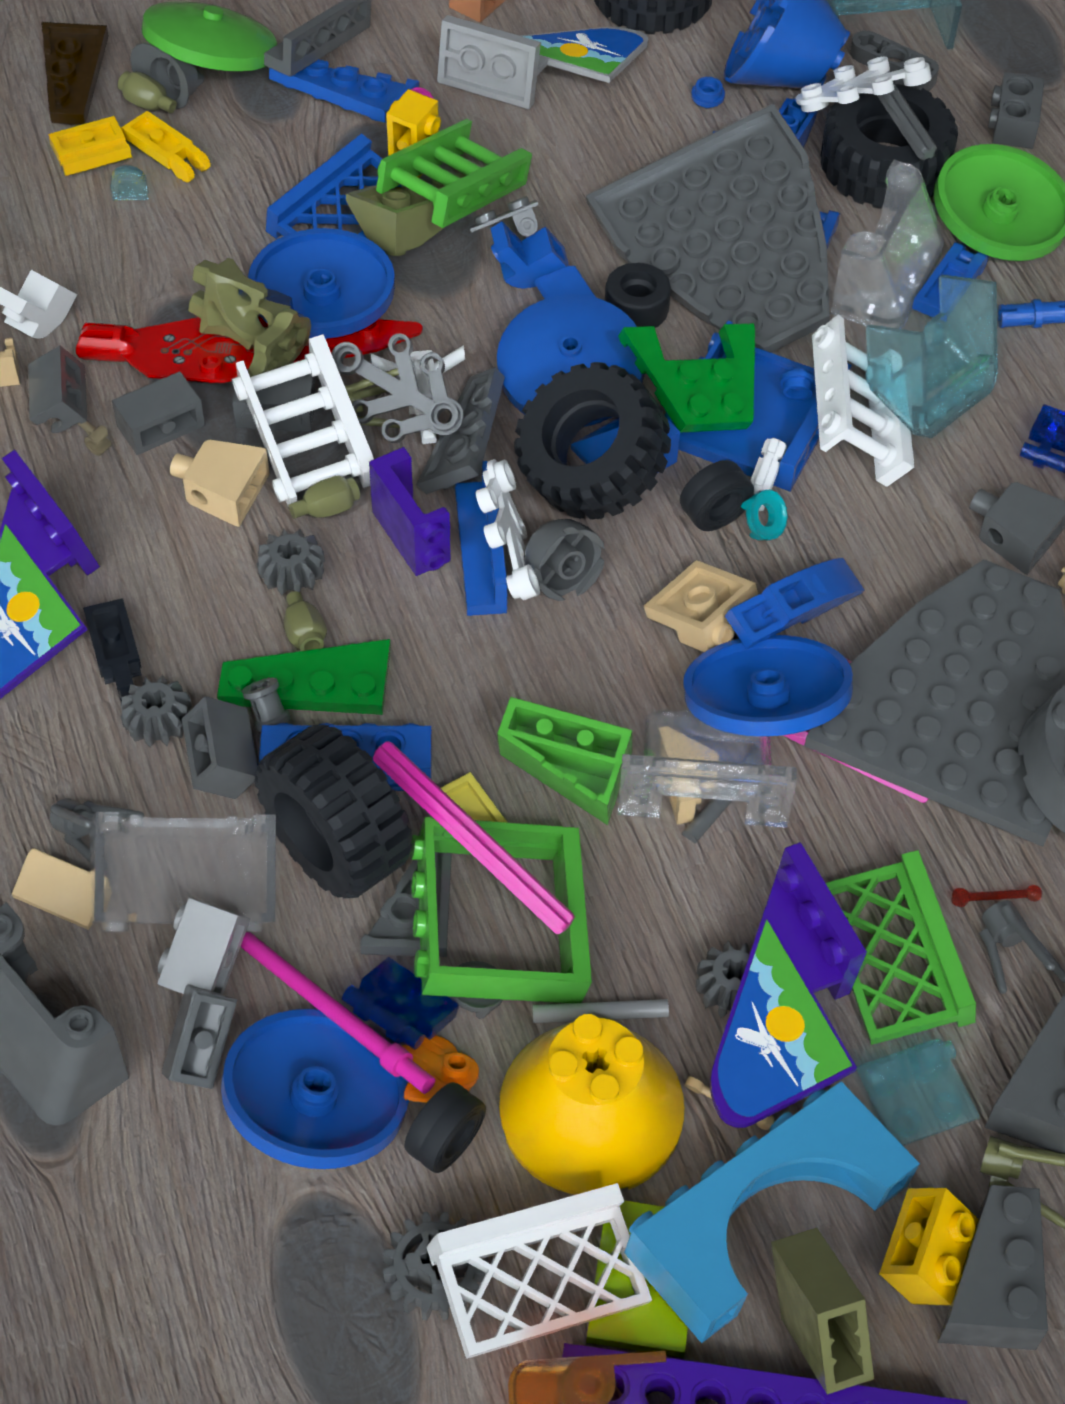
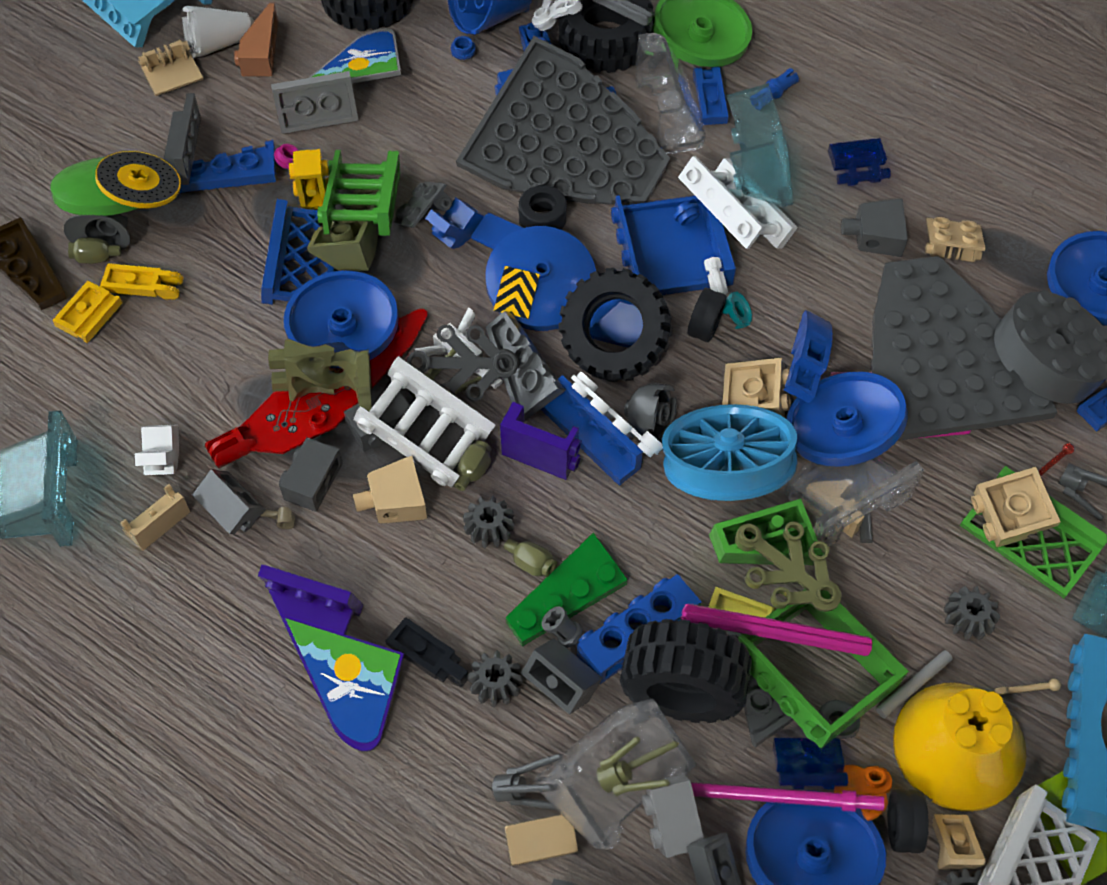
camera: 35 degrees left, 5 degrees up
clear light blue tile [110,165,149,201] -> none
green wing [618,323,755,433] -> none
piece [710,842,867,1128] -> none
none -> piece [95,151,181,208]
none -> sticker [493,266,540,319]
none -> olive plant [597,737,678,797]
none -> dark azure wheel [662,404,797,501]
none -> olive plant [735,521,841,612]
none -> tan slope [932,814,985,870]
none -> tan plate [971,467,1061,548]

